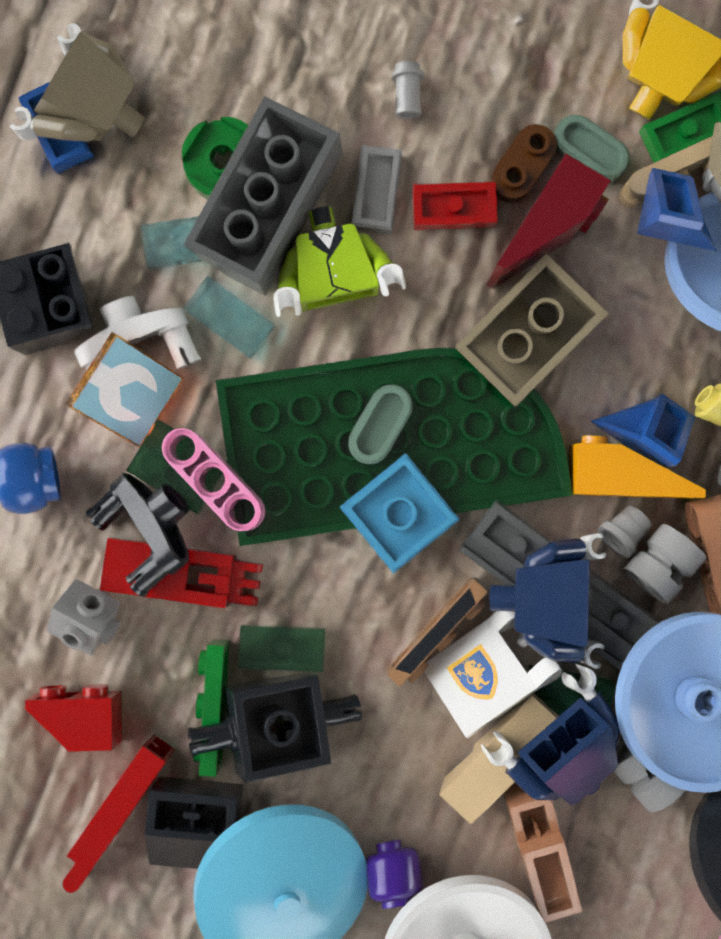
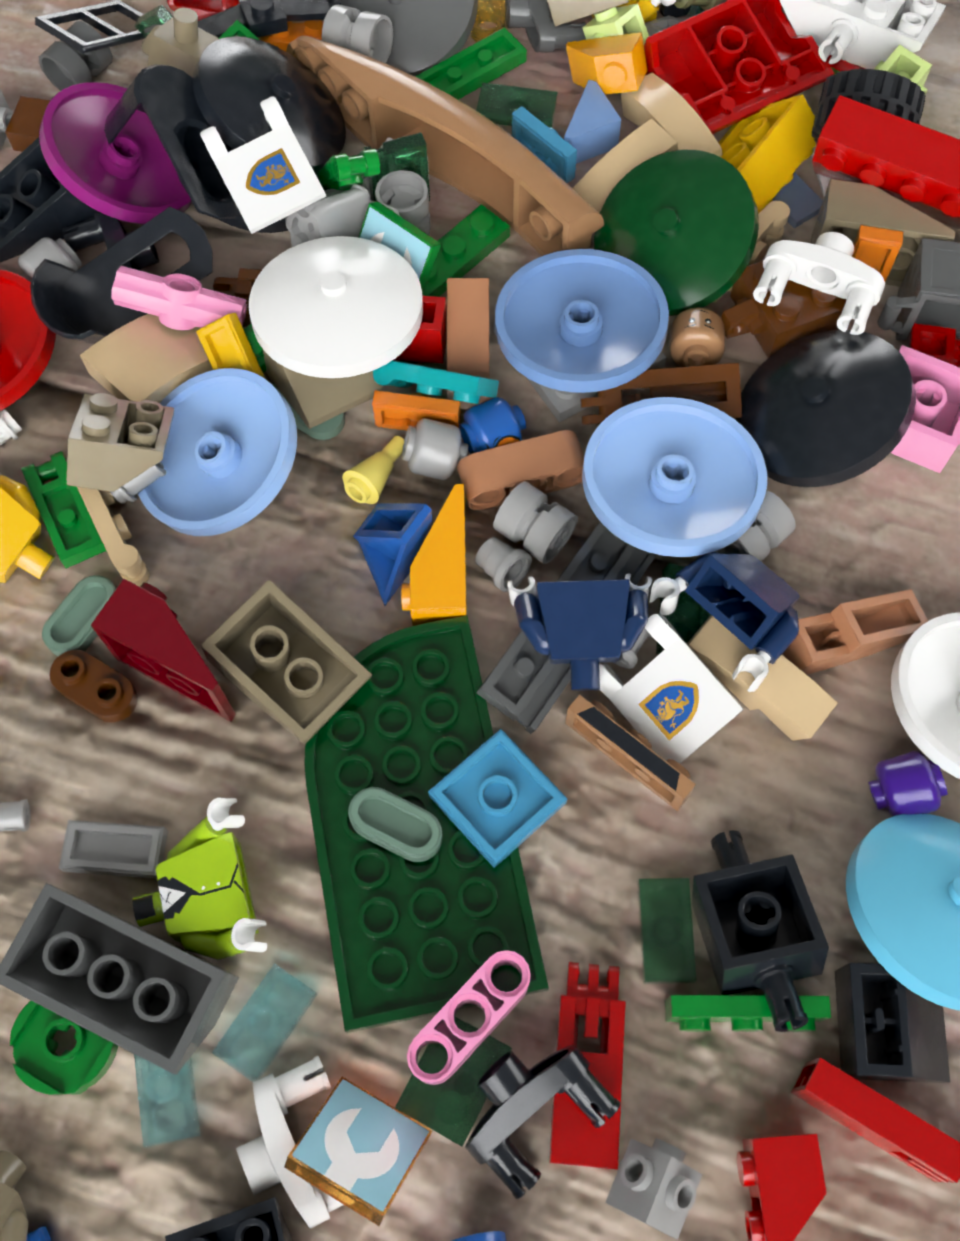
camera: 90 degrees left, 20 degrees down
red plate [412,182,498,230] -> none
blue slope [637,168,717,252] -> none

